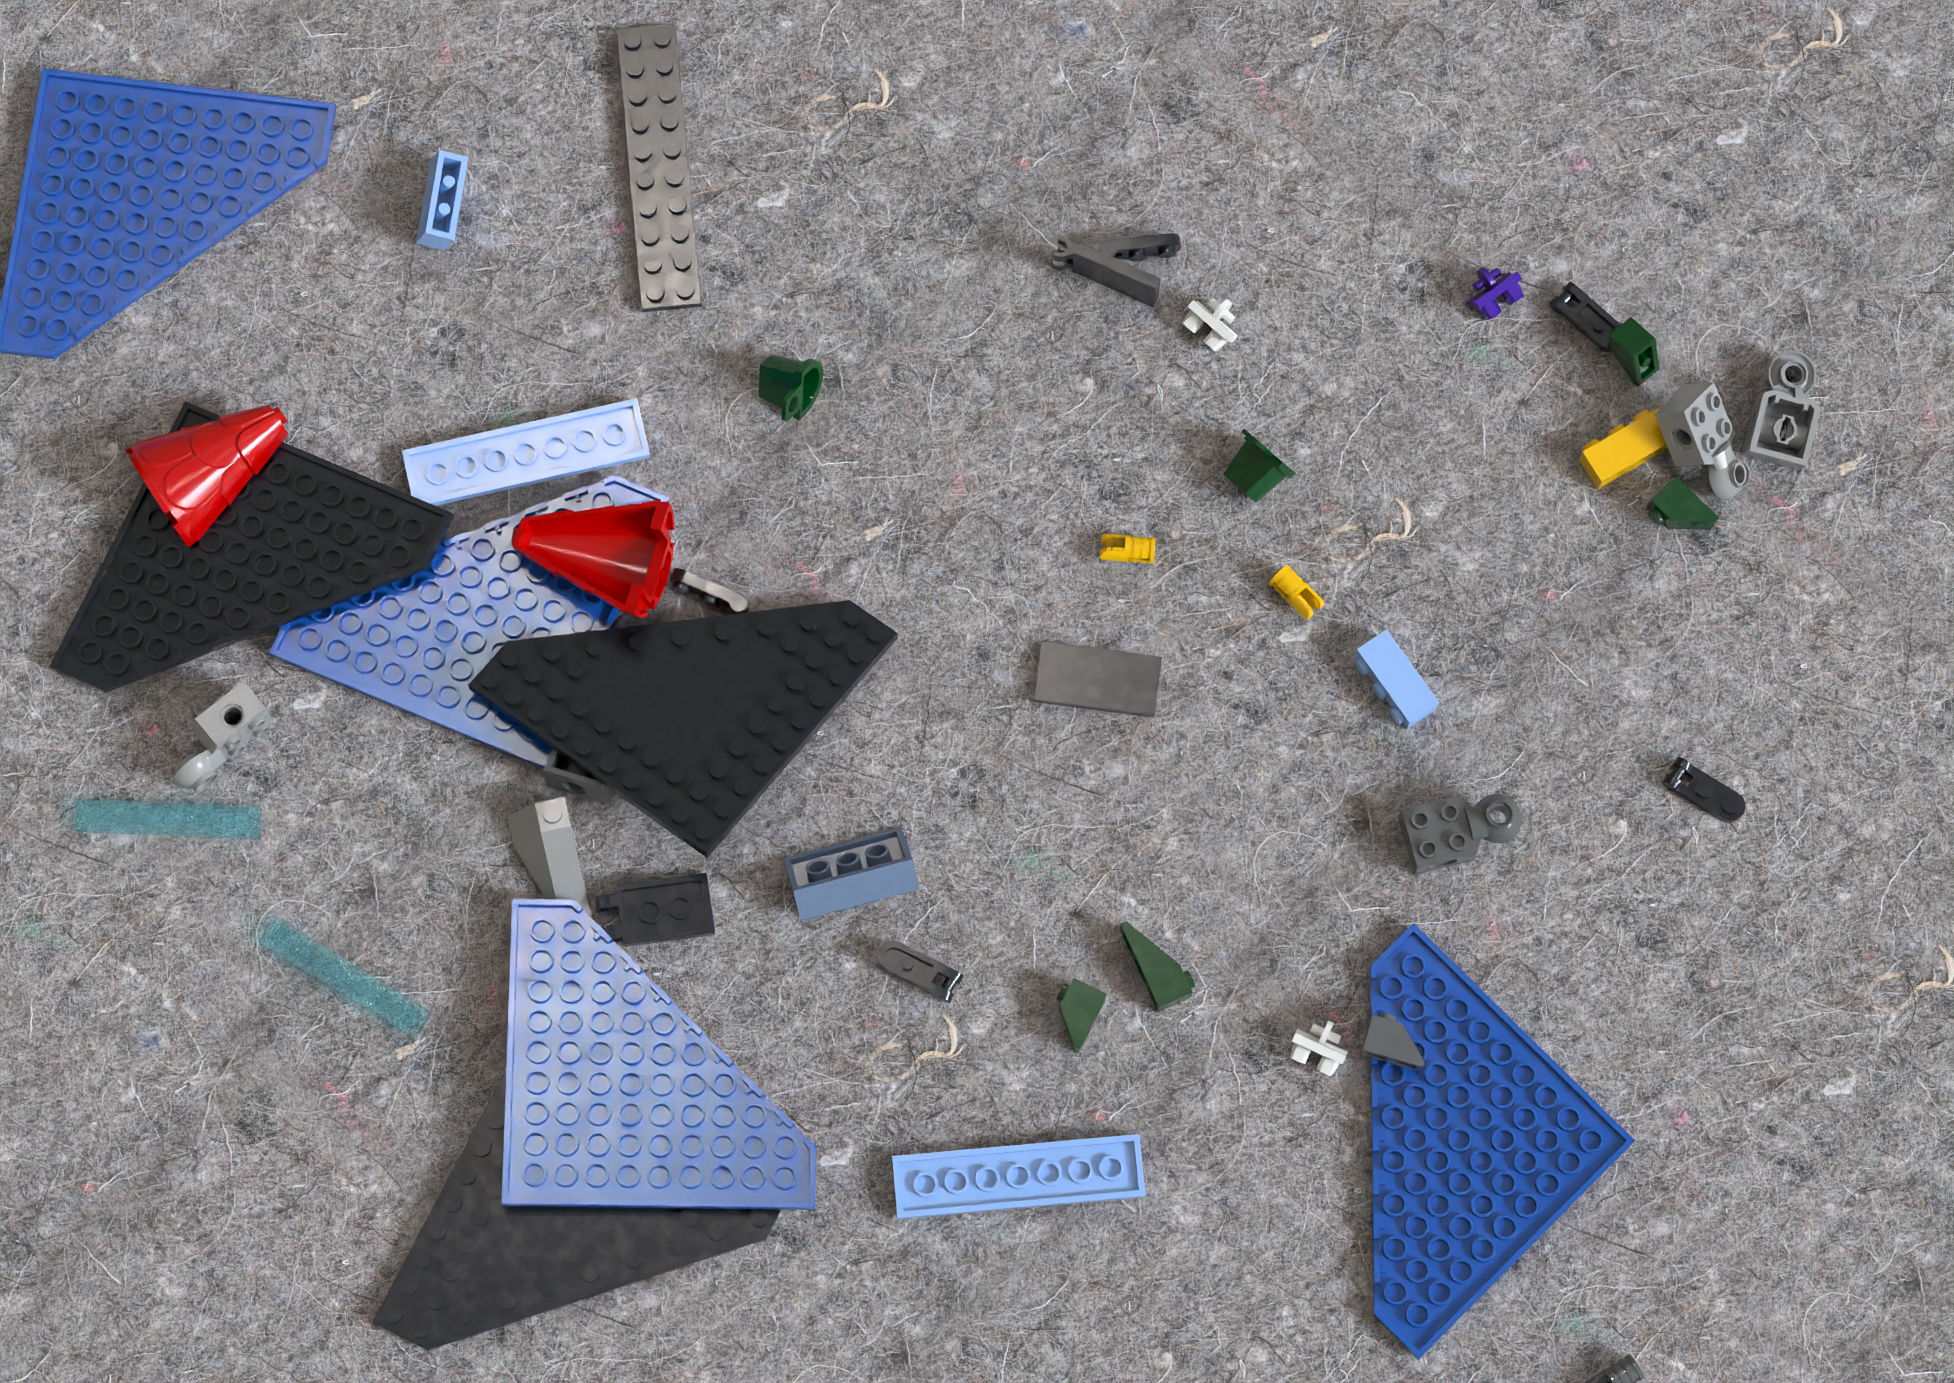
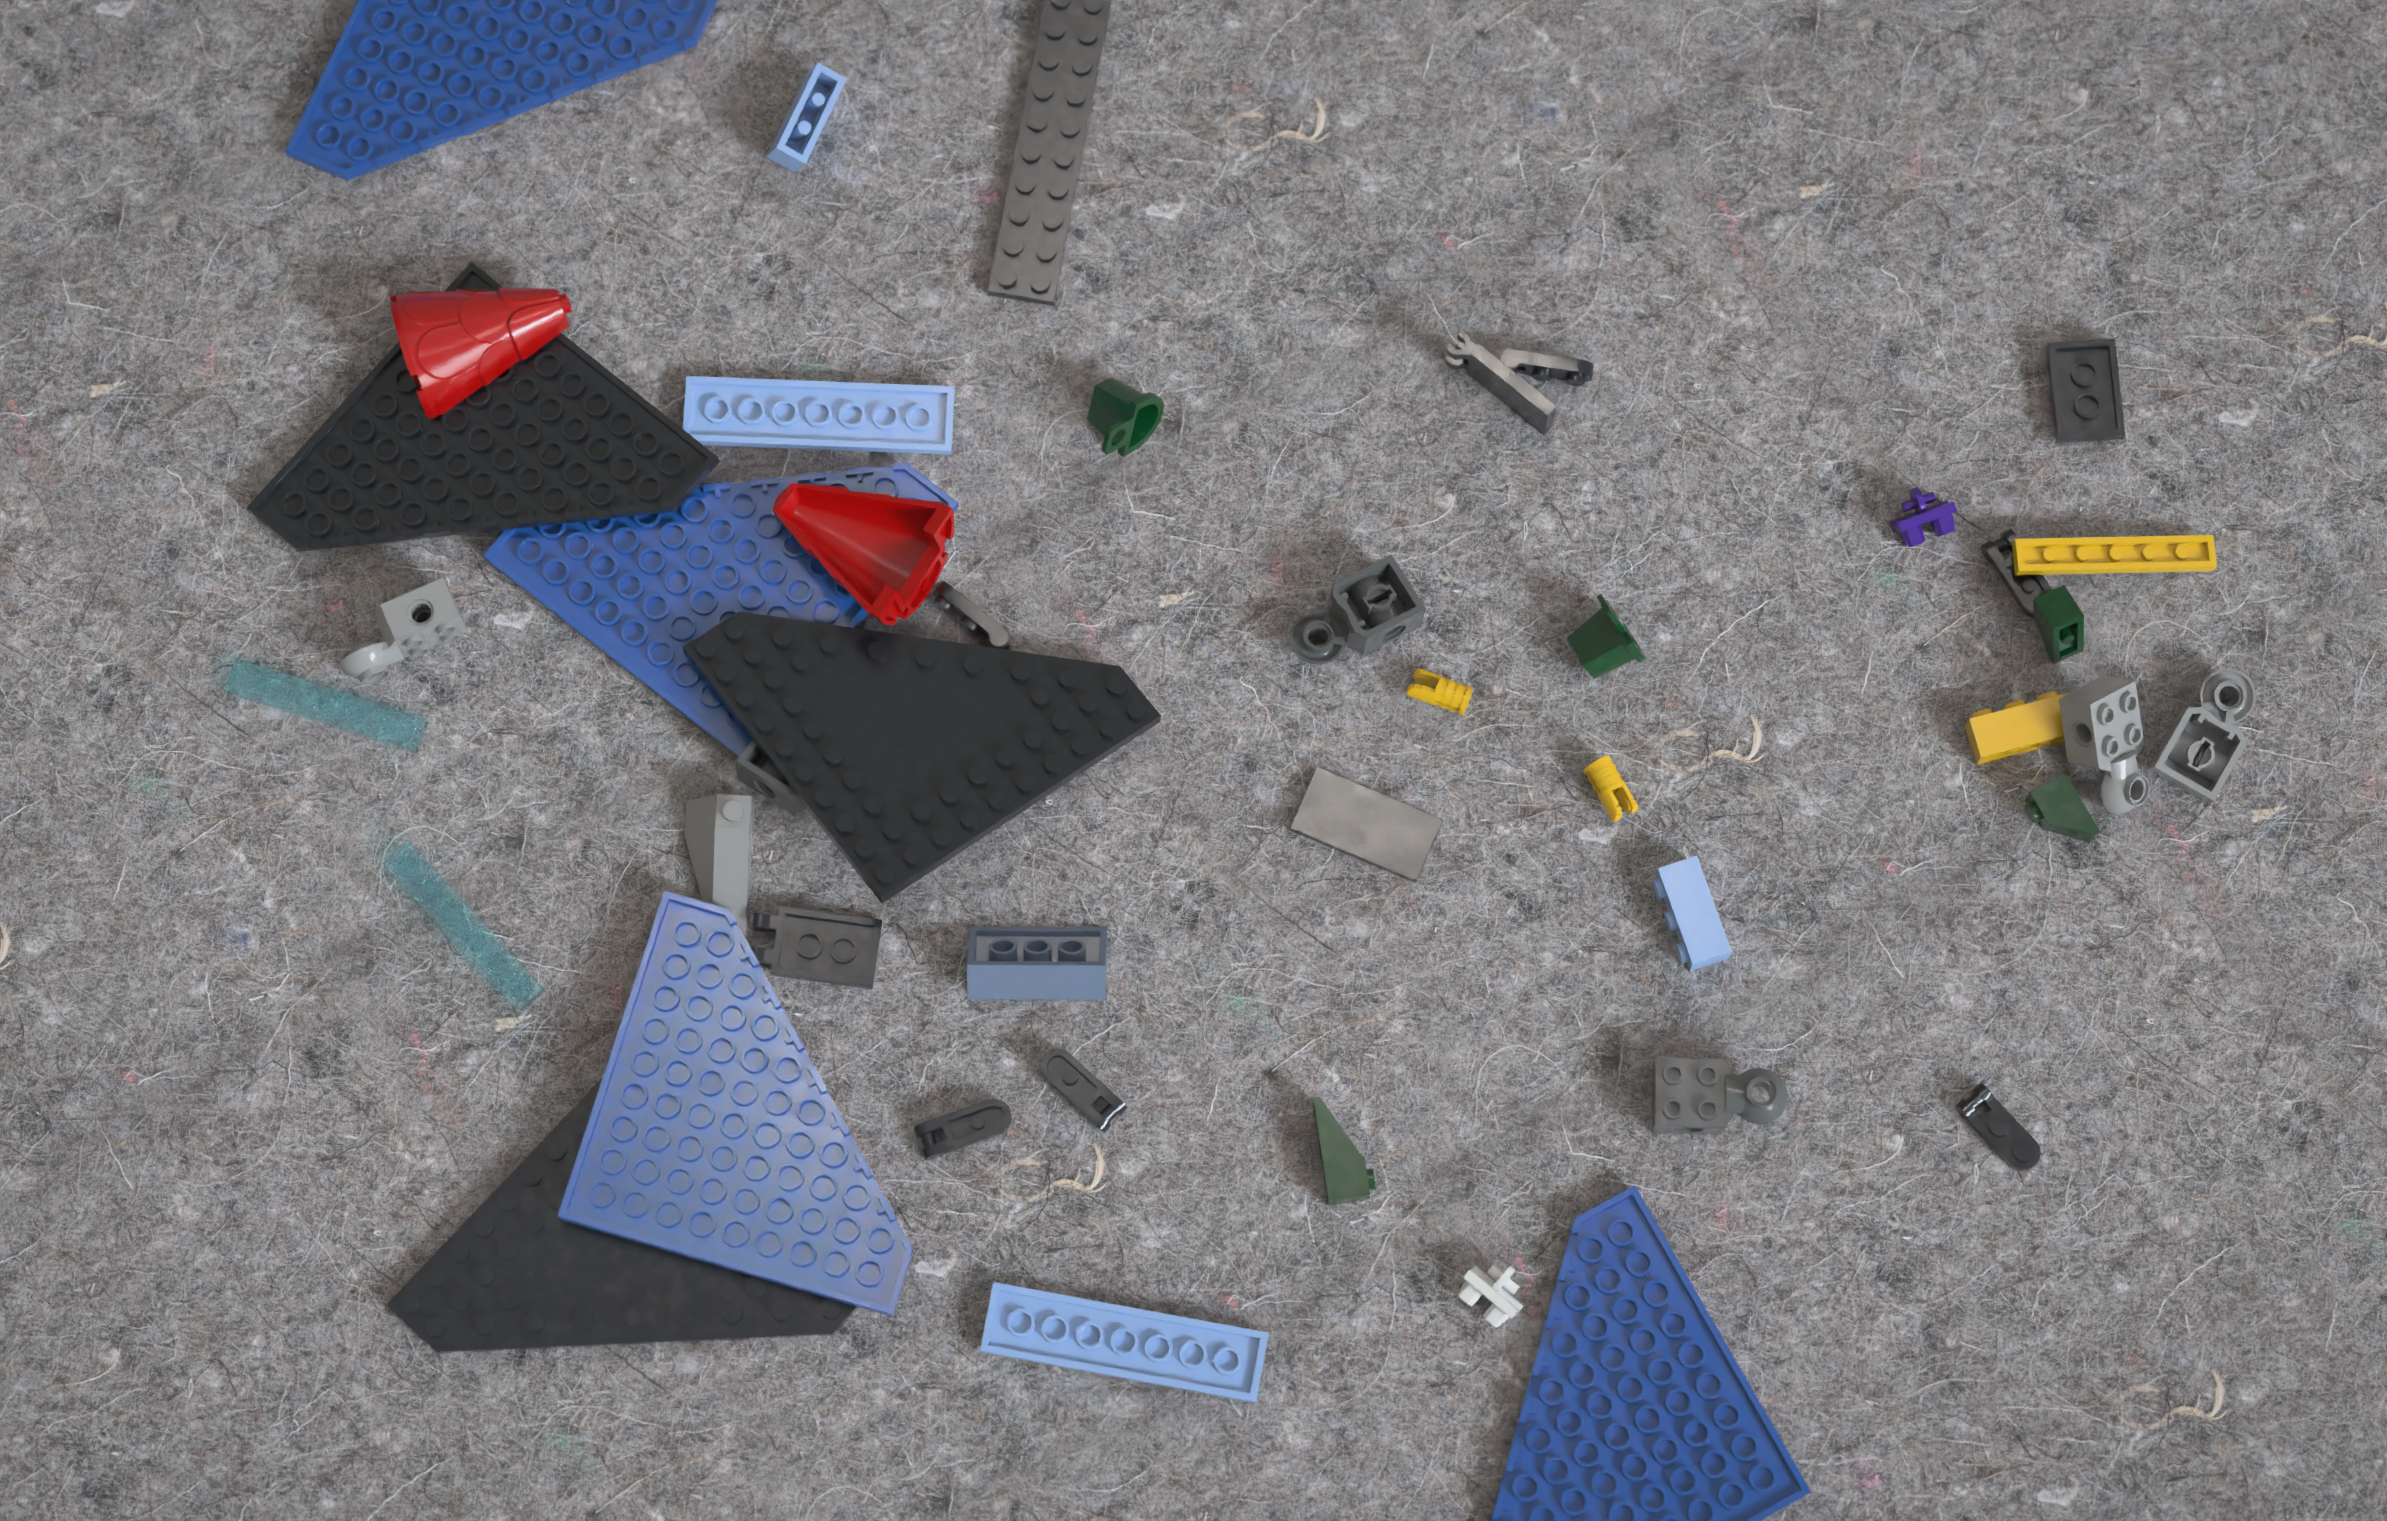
camera: 20 degrees right, 0 degrees up
dark green slope [1057,978,1107,1053] -> none
white hips [1182,298,1238,351] -> none
dark grey slope [1360,1013,1424,1072] -> none
none -> black plate [914,1099,1012,1161]
none -> dark grey brick [1290,555,1426,665]
none -> yellow plate [2012,535,2217,575]
none -> black plate [2046,339,2125,443]

